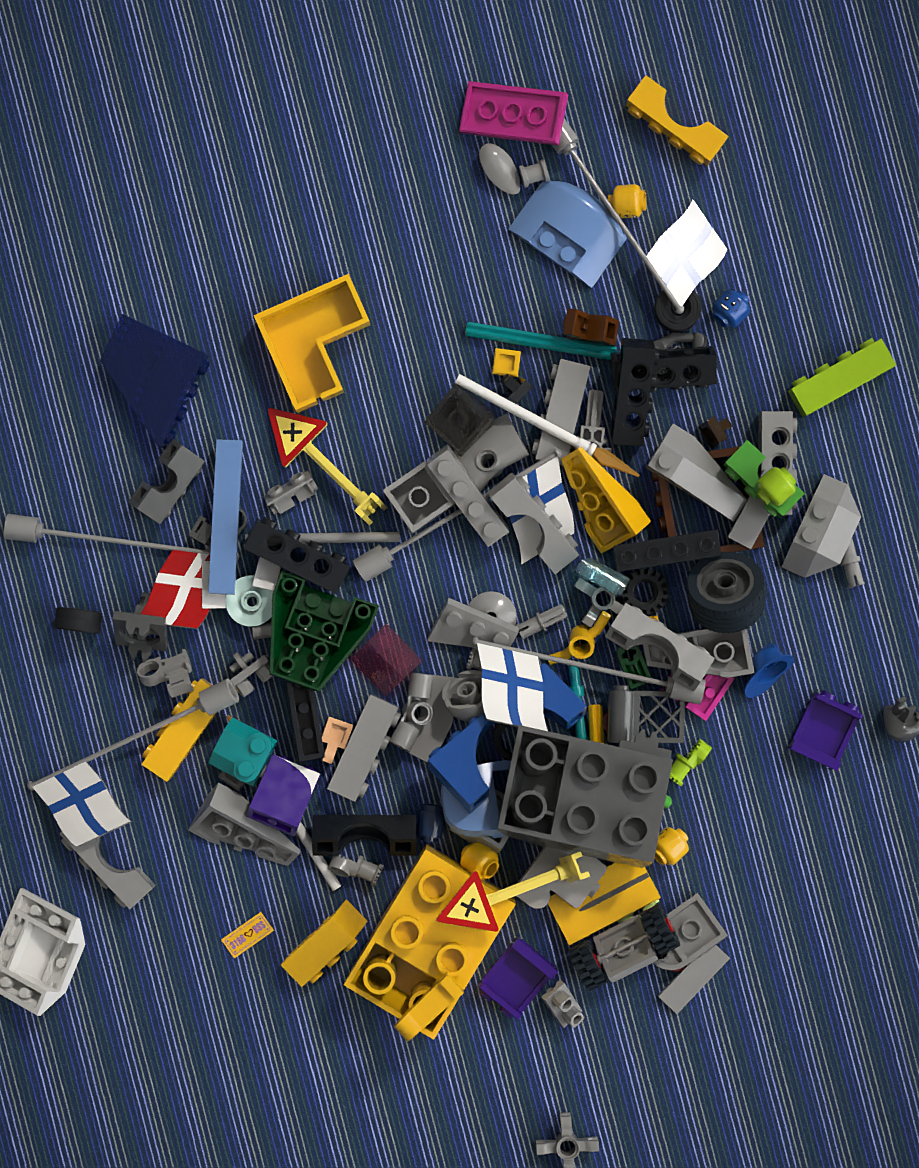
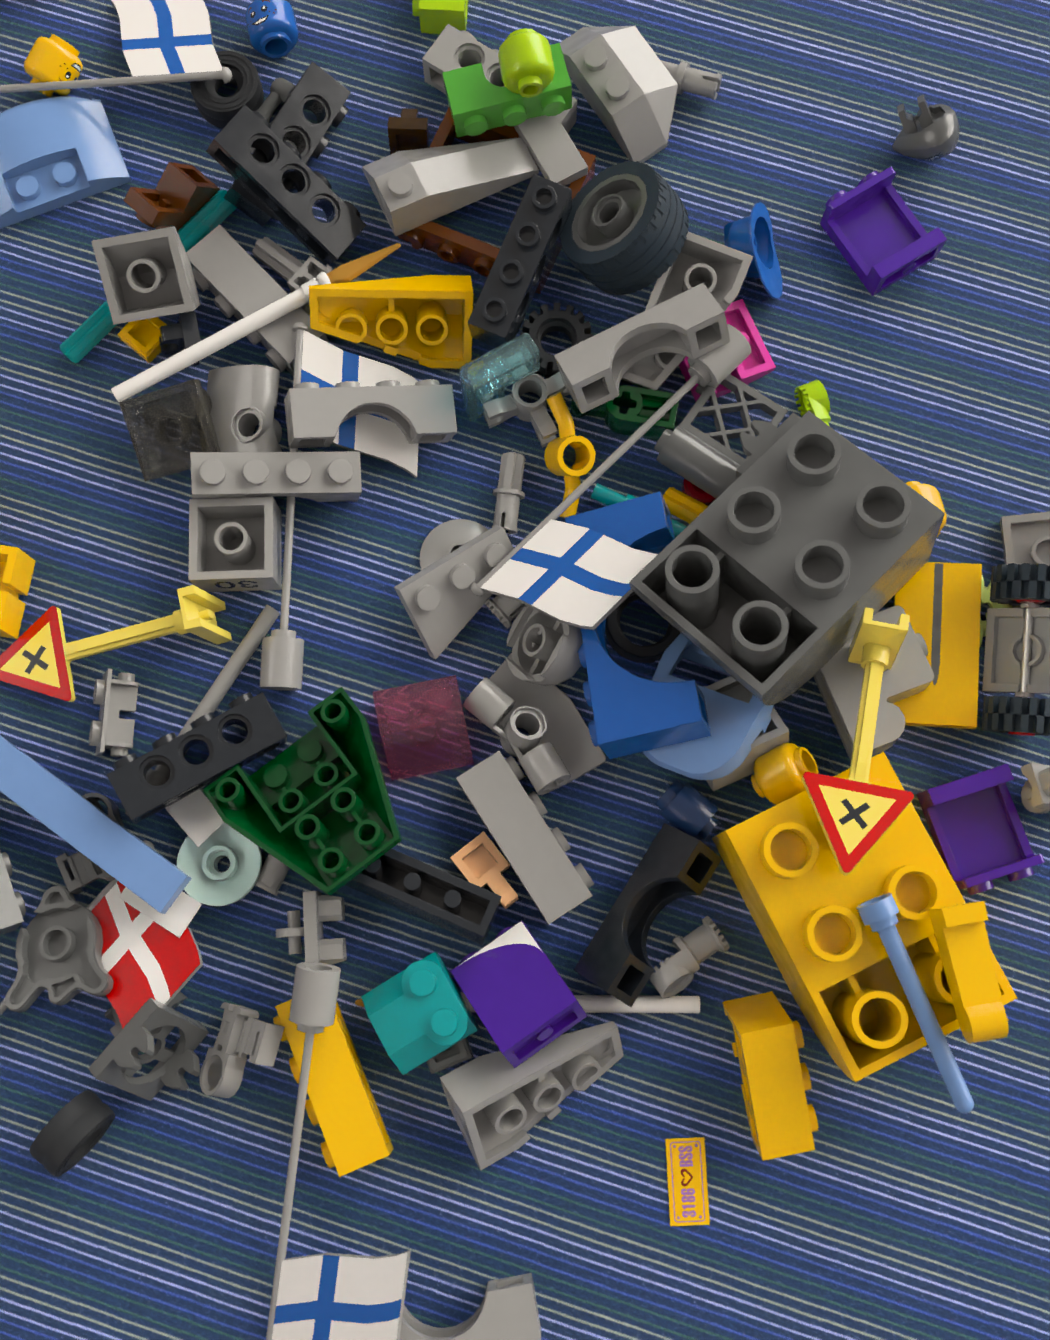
camera: 50 degrees left, 10 degrees down
none -> dark grey tile [4,886,114,1013]
none -> light grey slope [91,226,201,325]
none -> medium blue piece [857,893,974,1113]

